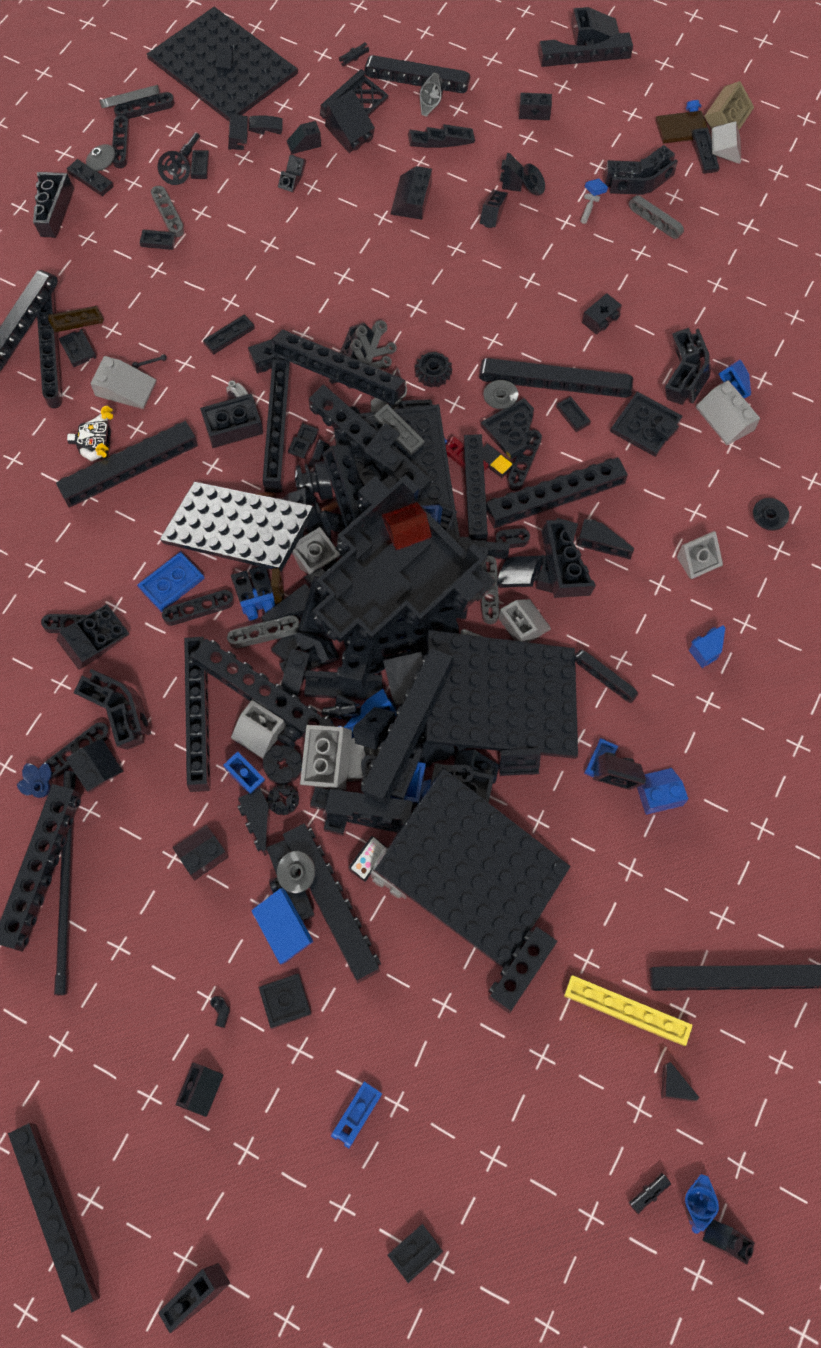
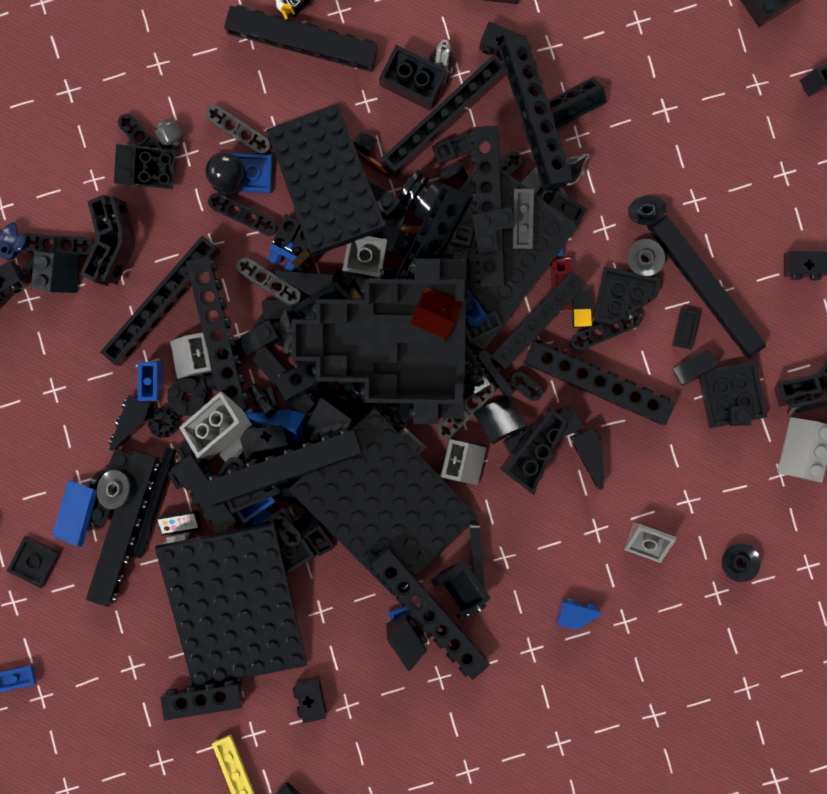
camera: 45 degrees right, 20 degrees up
black slope [172,825,228,881] -> none
dark grey plant [350,320,397,368] -> none
black gear [415,352,452,388] -> none
black plate [499,748,541,776] -> none
blue slope [637,768,688,815] -> none
none -> black axle [132,447,176,558]
none -> dark grey head [155,119,184,149]
none -> black tile [205,152,247,195]
none -> dark grey beam [206,105,271,155]
none -> black brick [293,676,327,723]
none -> black plate [353,132,378,156]
none -> black brick [370,546,490,680]
none -> black panel [430,559,491,618]
none -> black dish [628,196,667,225]
none -> black slope [673,349,718,386]

